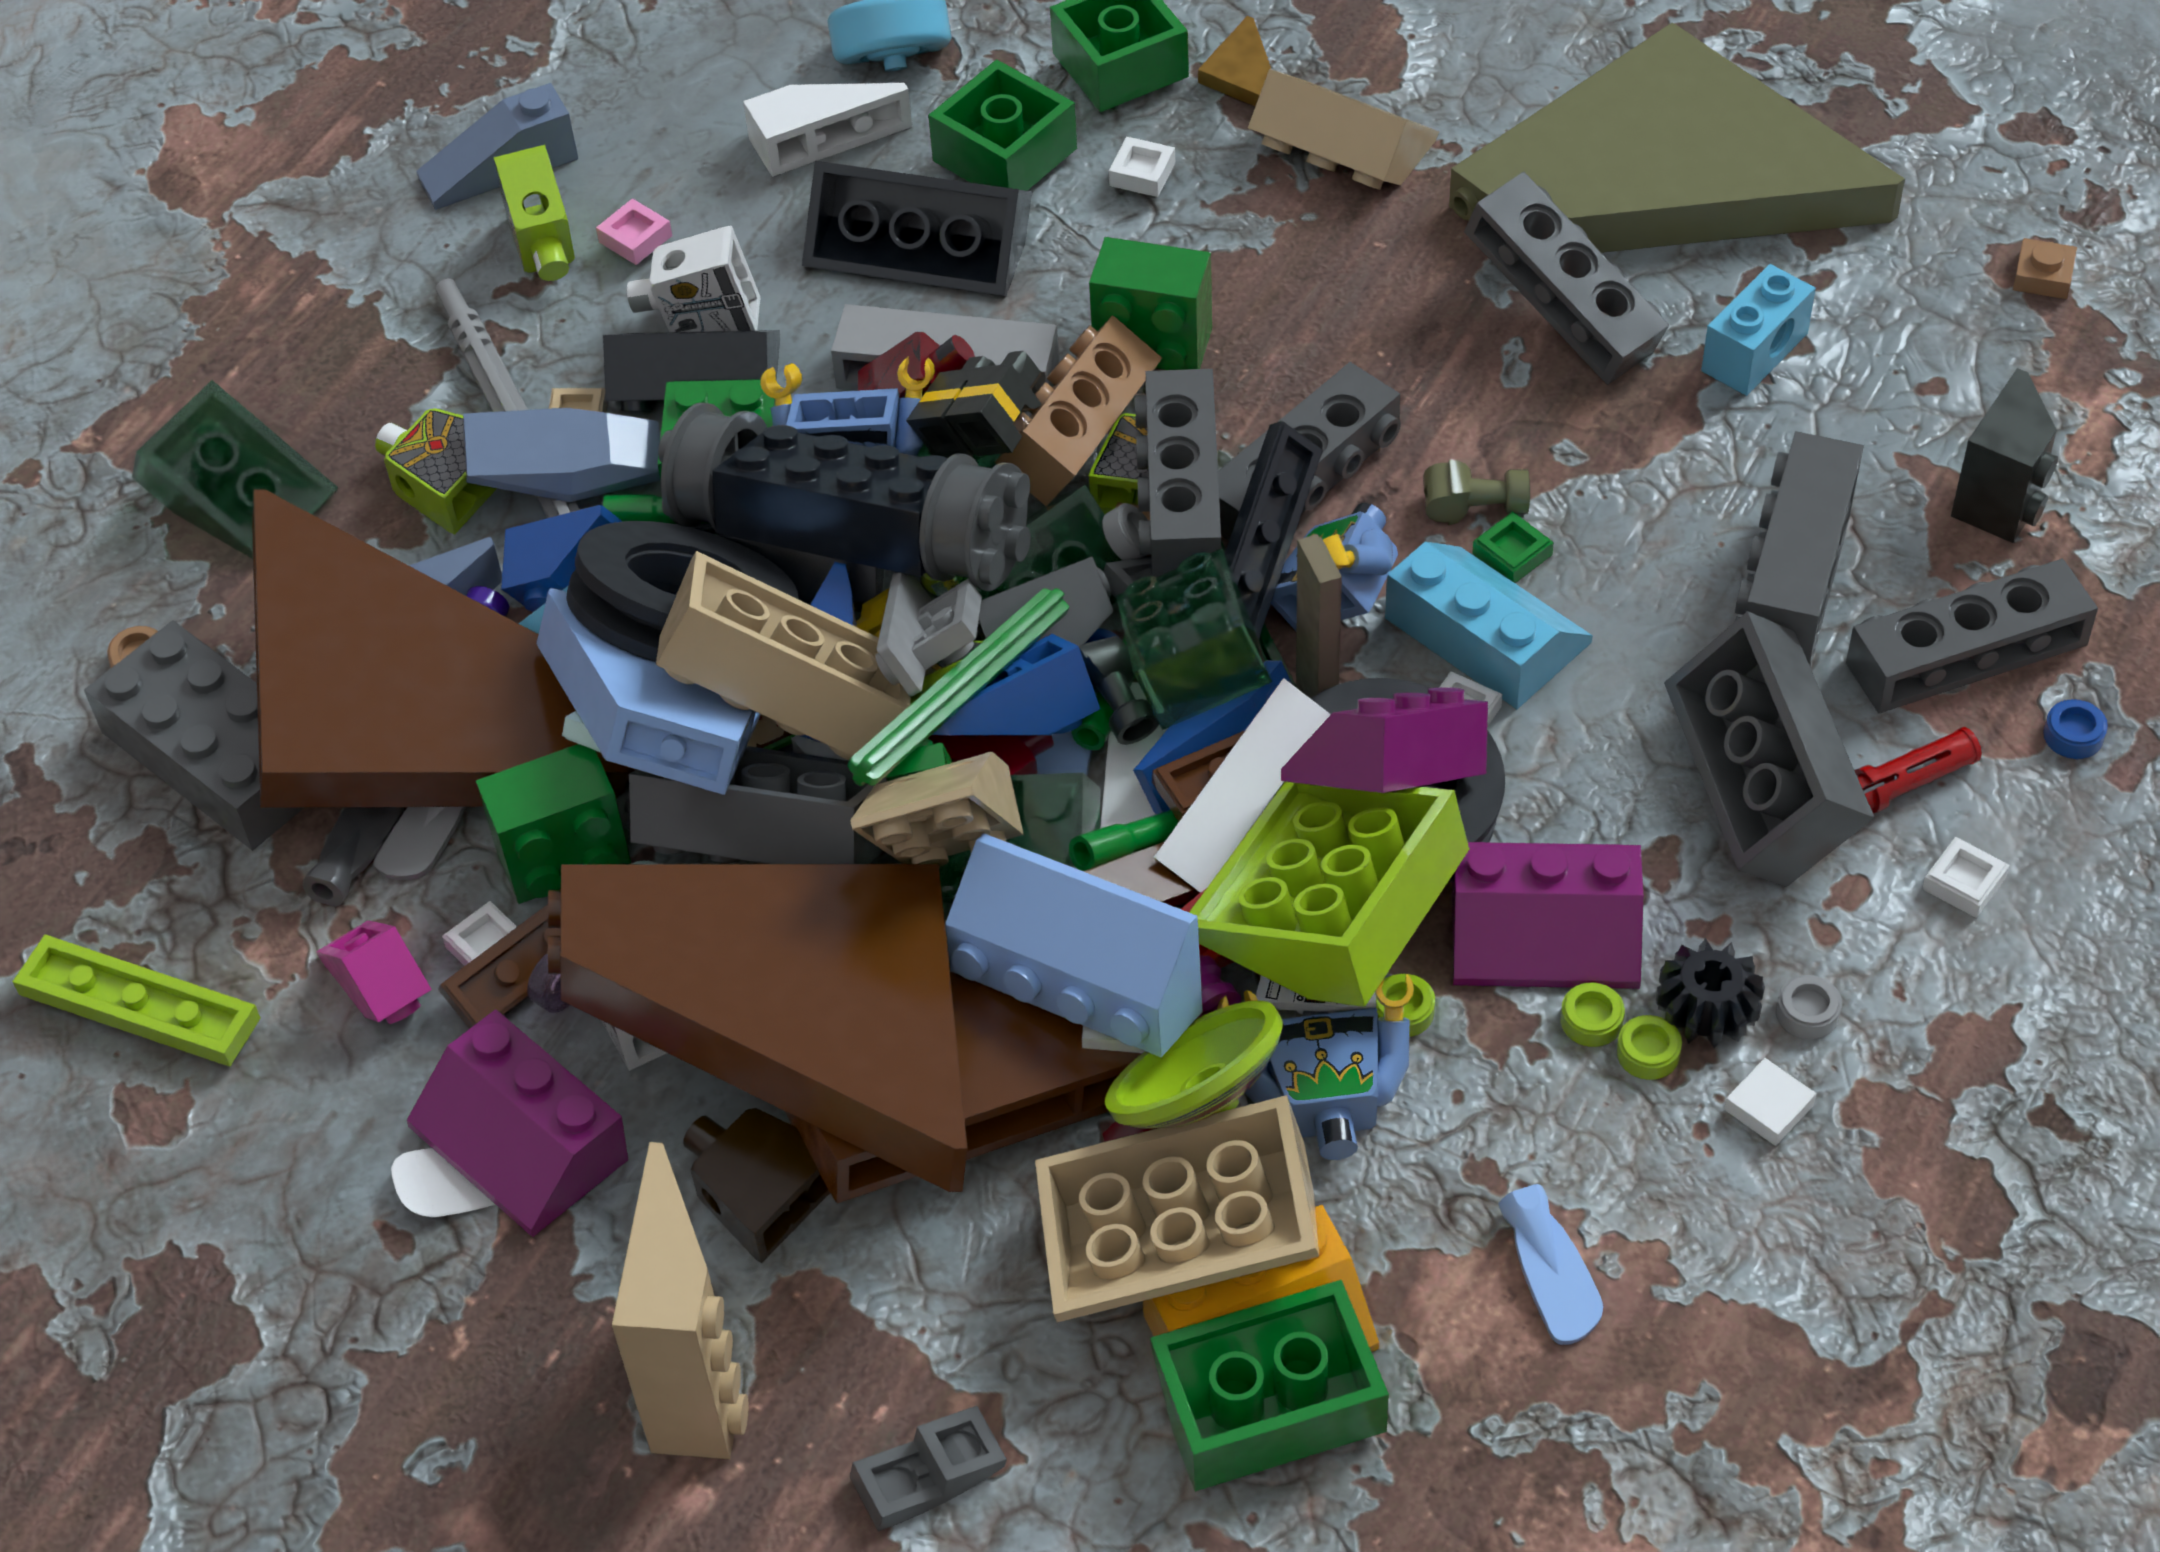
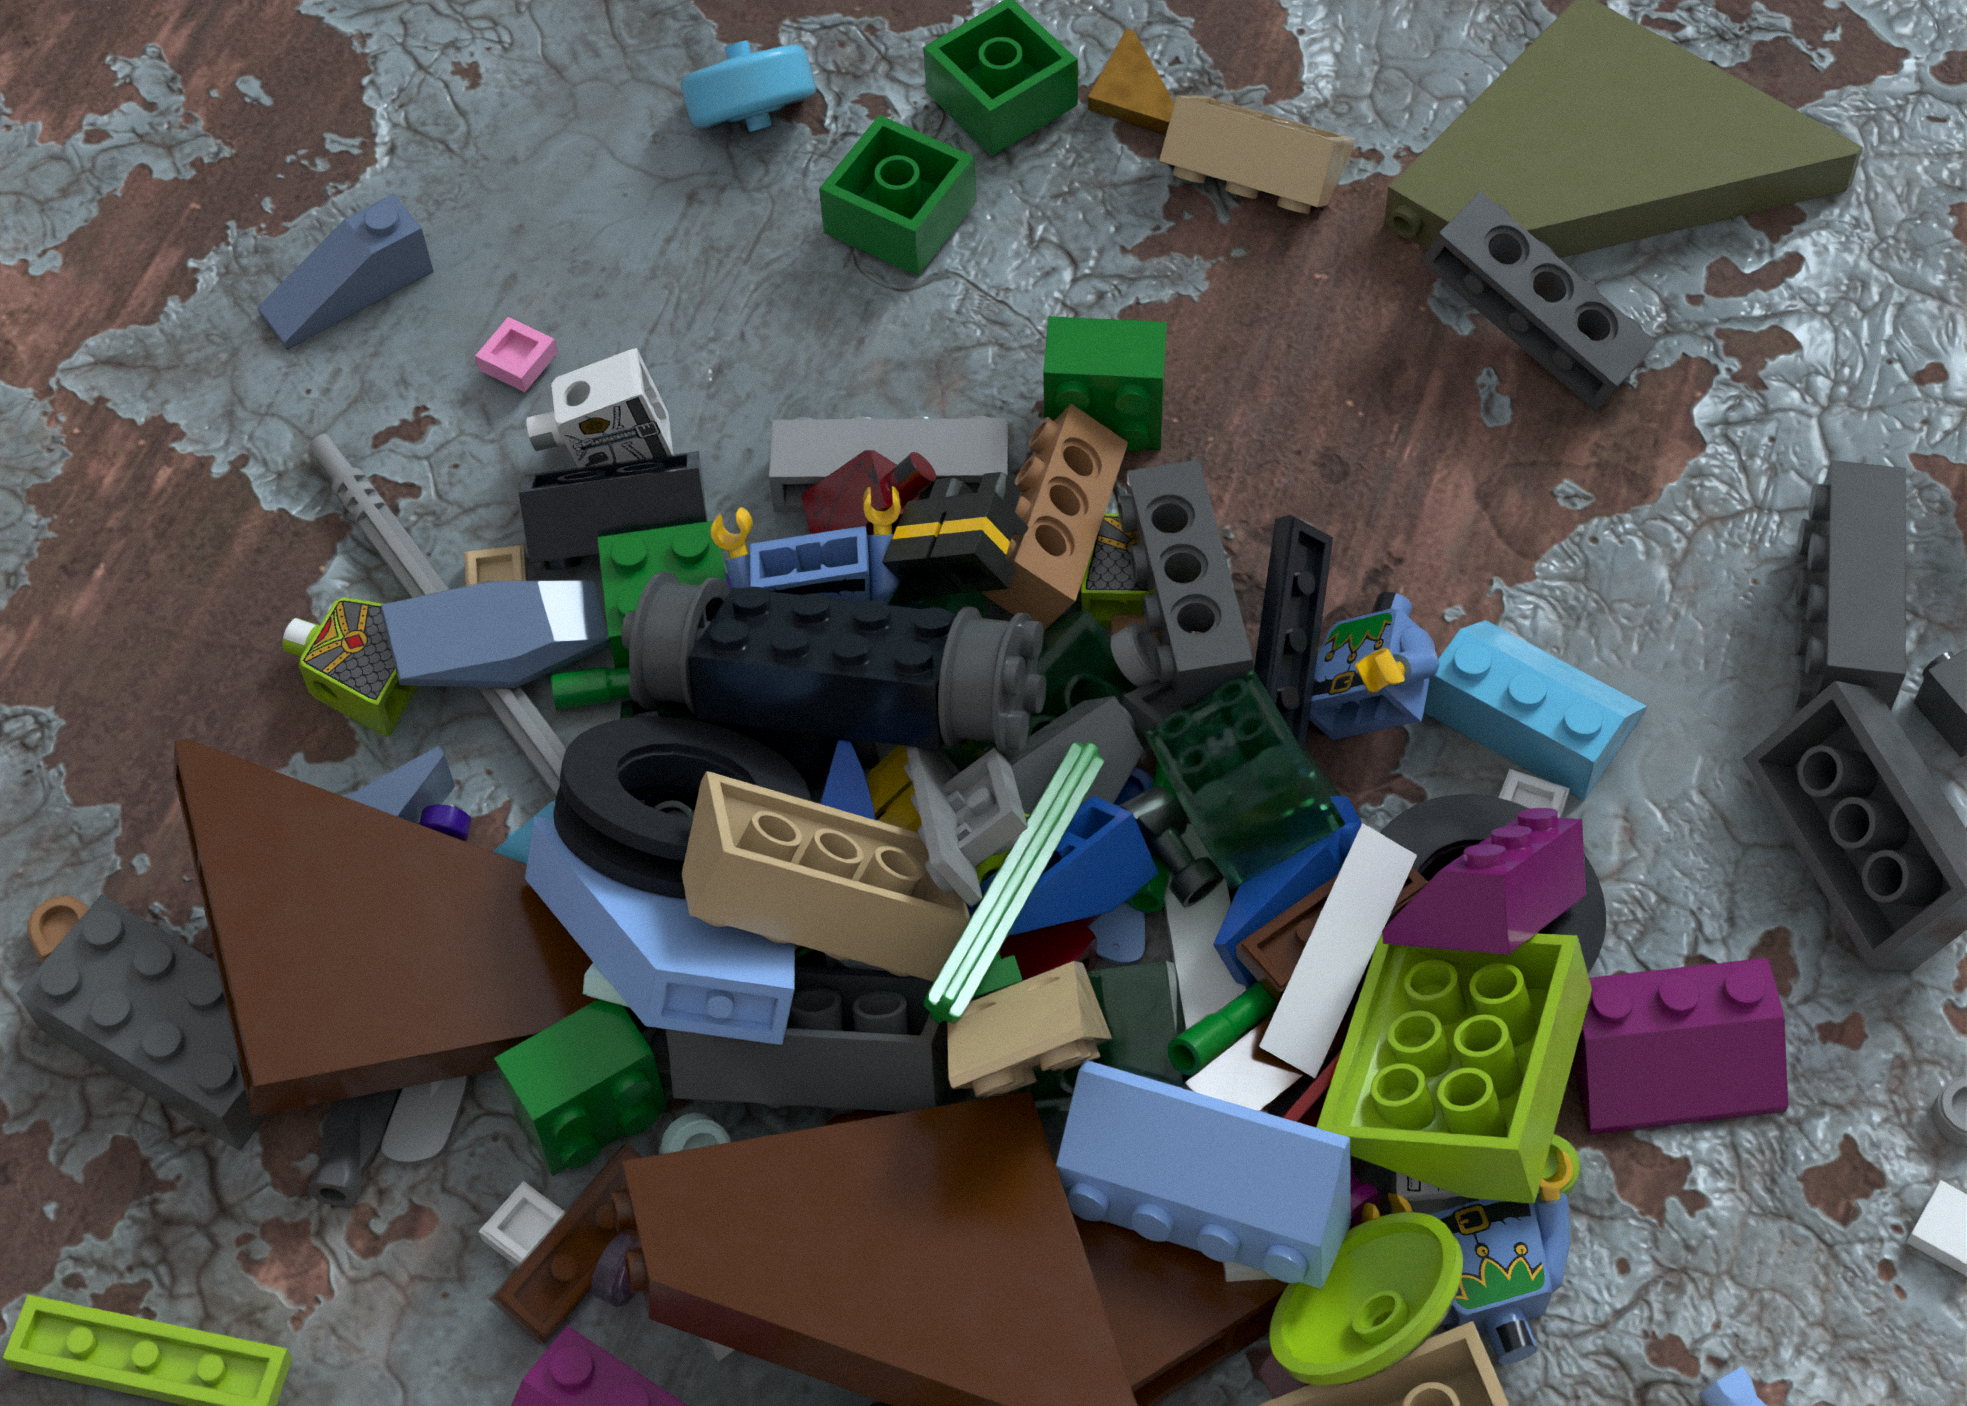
camera: 10 degrees left, 5 degrees up
clear green slope [132,380,338,559] -> none
dark pink slope [316,920,432,1024] -> none
lime torso [494,145,575,281] -> none
blue slope [501,505,623,612] -> none
white slope [743,83,912,177] -> none
black slope [802,161,1032,296] -> none
white plate [1109,136,1176,197] -> none
dark grey brick [1218,362,1401,541] -> none
dark tan tile [1296,534,1342,699] -> none
olive leg [1423,459,1530,526] -> none
green tile [1472,511,1554,583] -> none
lime tile [1560,983,1625,1047] -> none
lime tile [1617,1015,1682,1080] -> none
black gear [1656,938,1765,1049] -> none
medium azure brick [1701,264,1816,396] -> none

